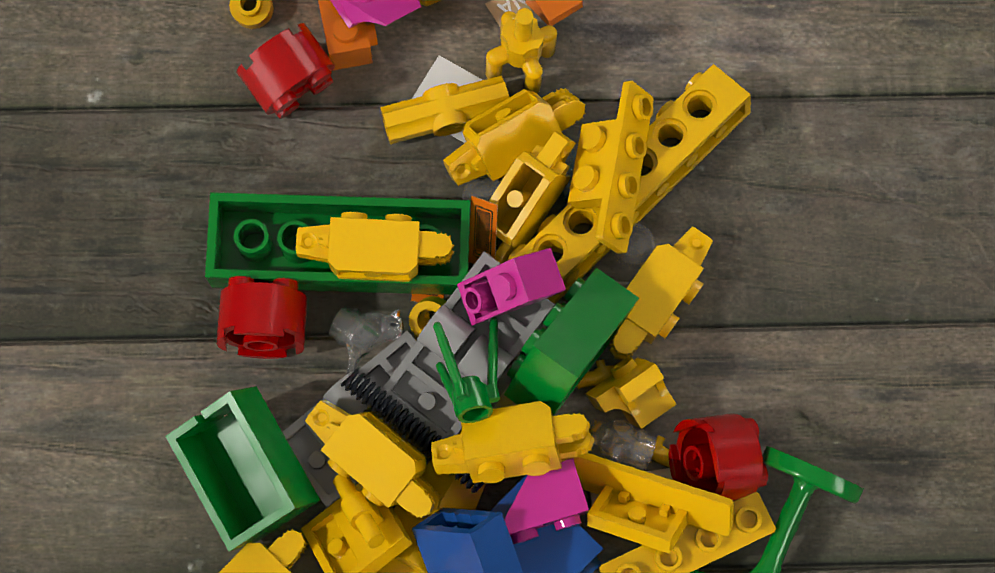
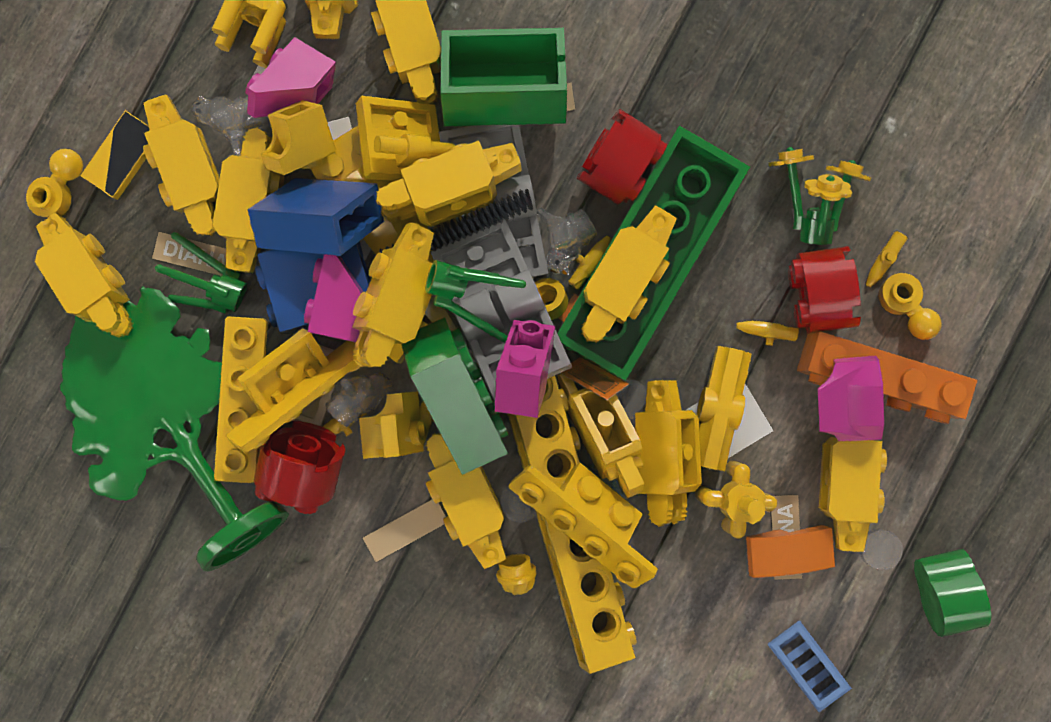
camera: 125 degrees right, 10 degrees up
none -> tan sticker [363,499,446,562]
none -> yellow plate [496,554,537,595]
none -> yellow helmet [568,236,611,290]
none -> yellow helmet [736,321,799,346]
none -> plant [768,147,871,245]
none -> yellow helmet [866,231,908,288]

